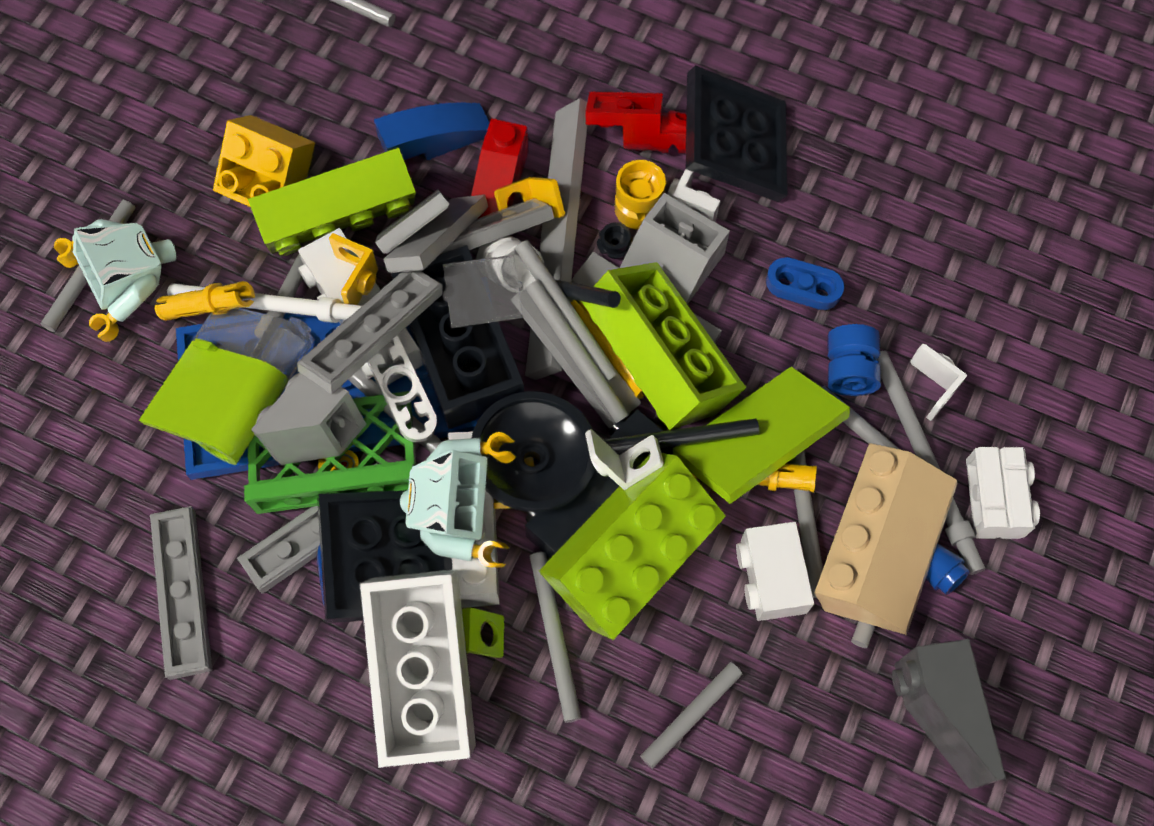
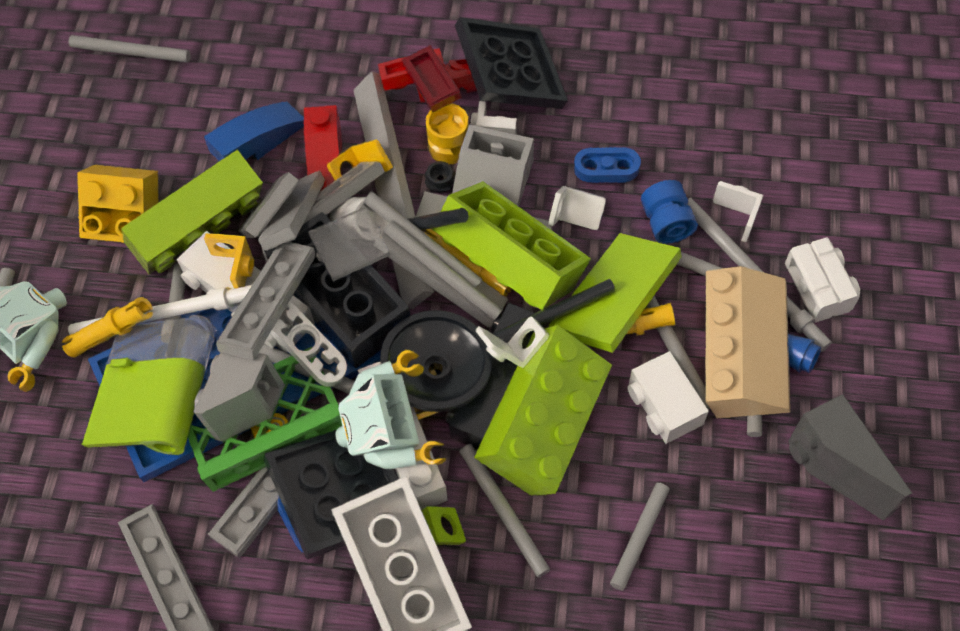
camera: 15 degrees left, 5 degrees down
none -> dark red tile [402,45,462,113]
none -> white bracket [548,186,606,230]

